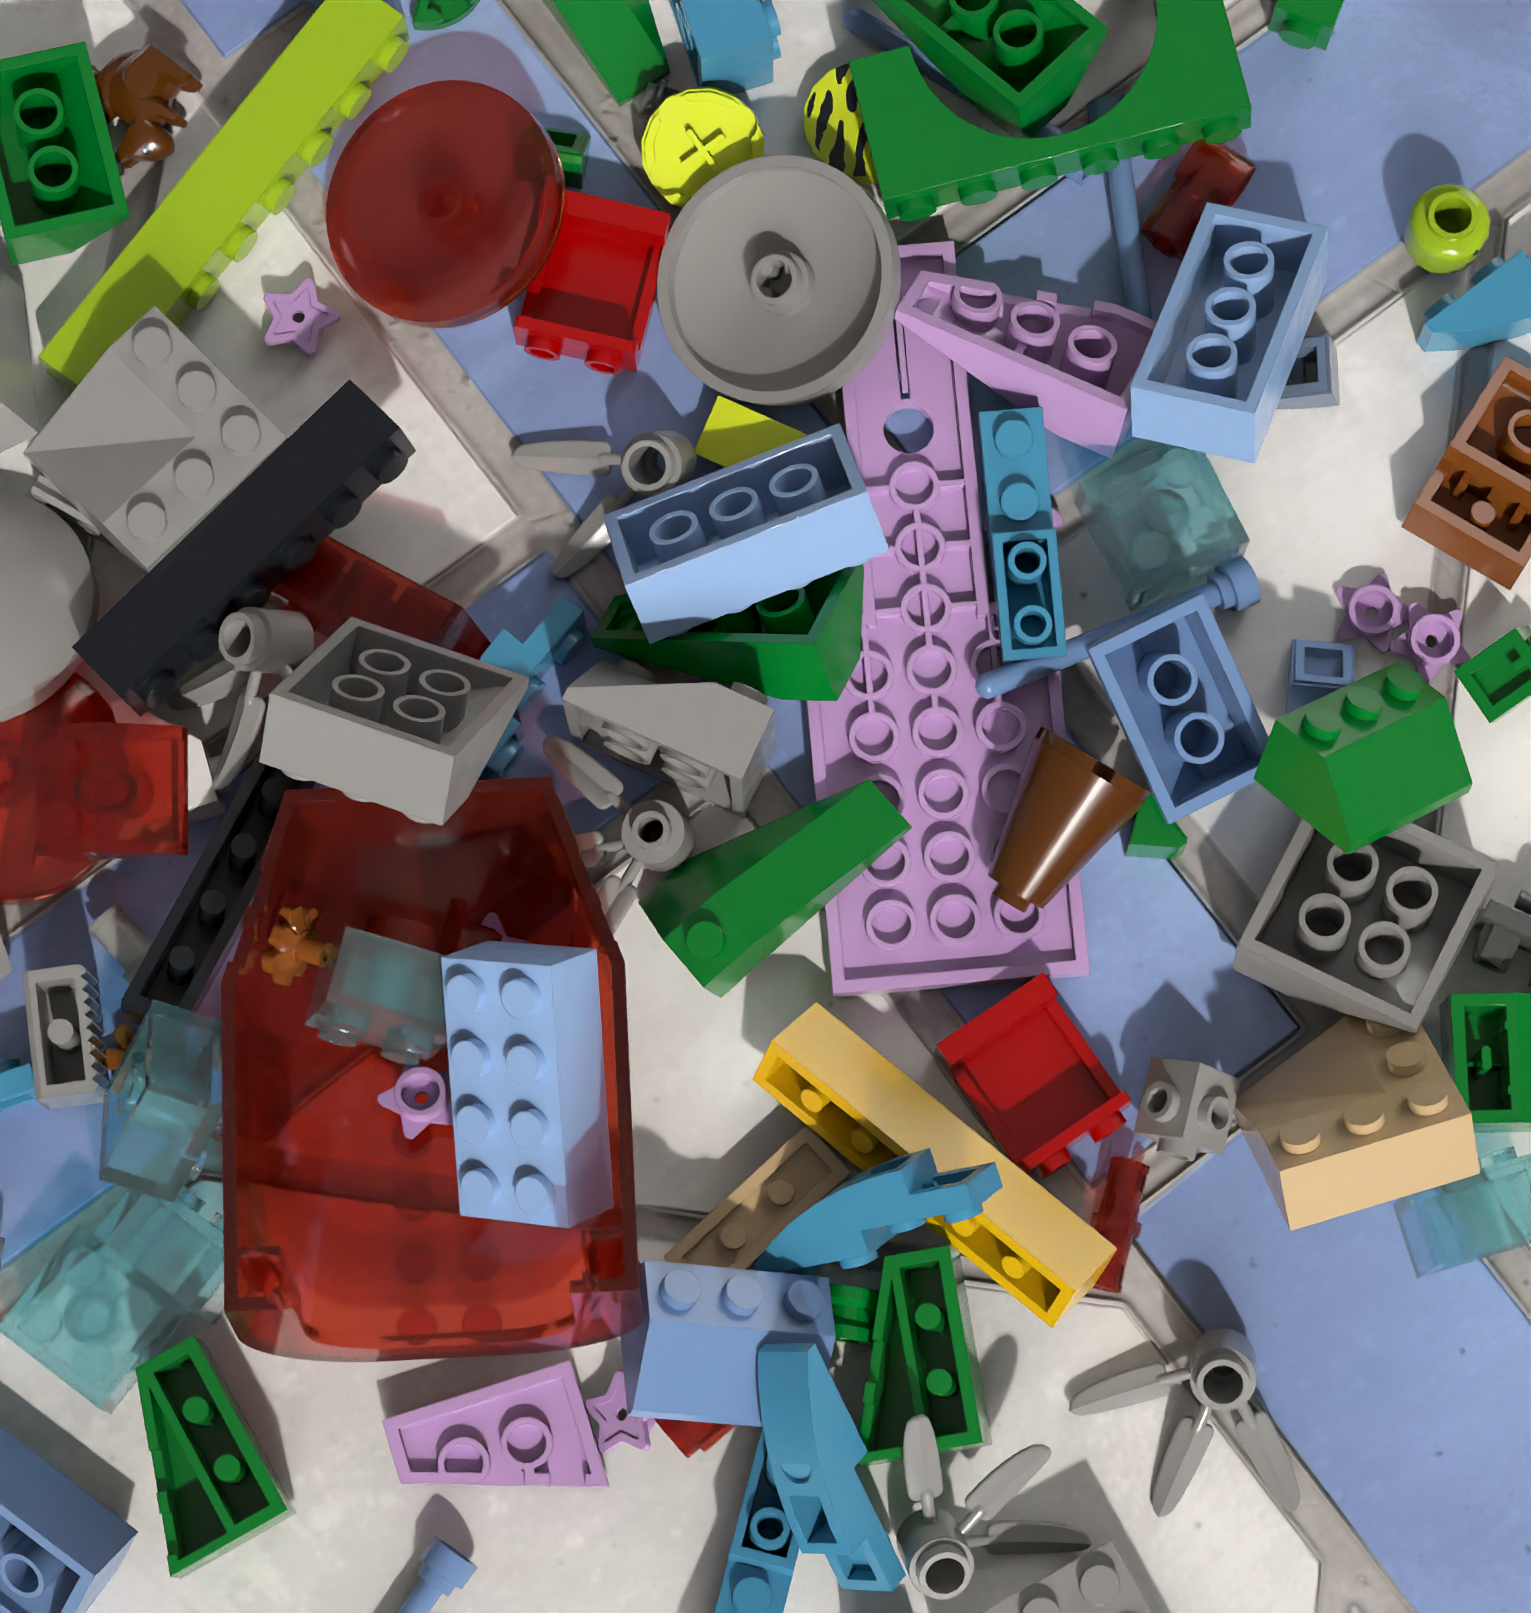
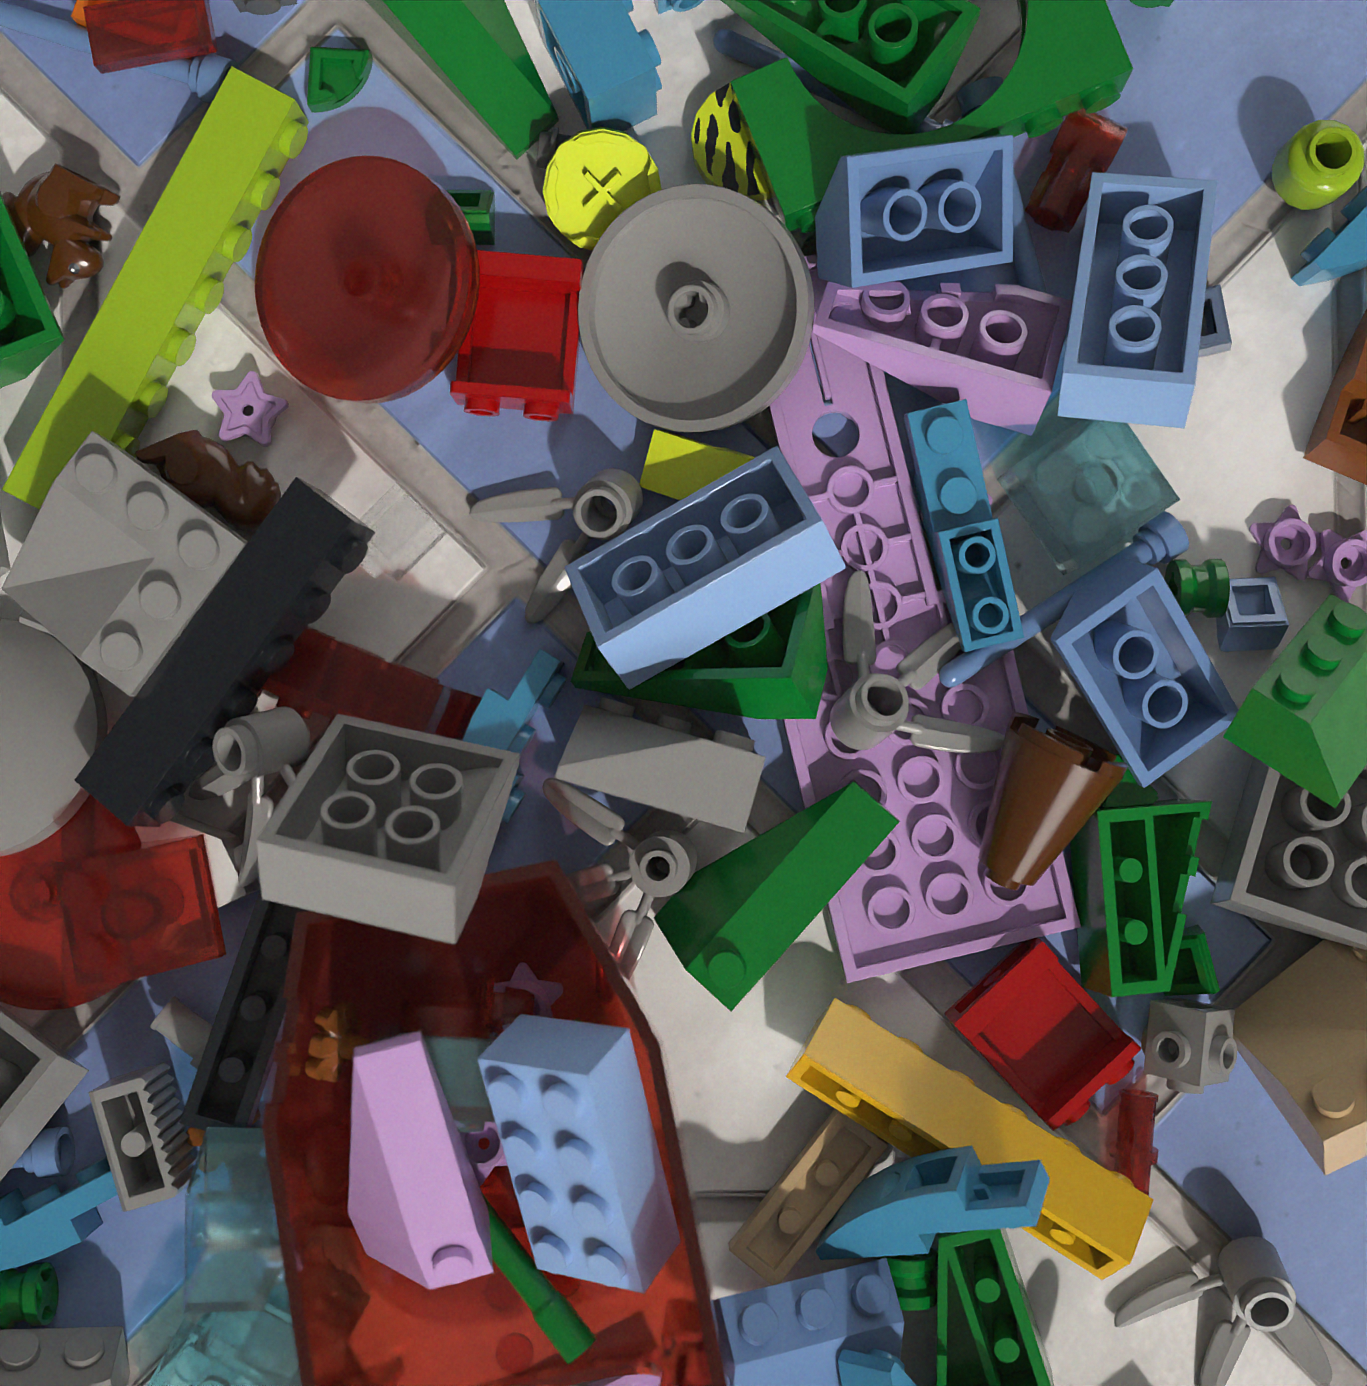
camera: 10 degrees left, 10 degrees up
none -> reddish brown animal [135,430,281,531]
none -> lavender wedge [348,1031,493,1289]
none -> clear brick [359,482,448,582]
none -> green piece [481,1192,597,1364]
none -> medium blue slope [815,134,1013,288]
none -> light grey plant [830,569,1004,753]
none -> green wedge [1070,799,1212,997]
none -> green slope [1163,925,1220,996]
none -> green wheel [1164,559,1230,618]

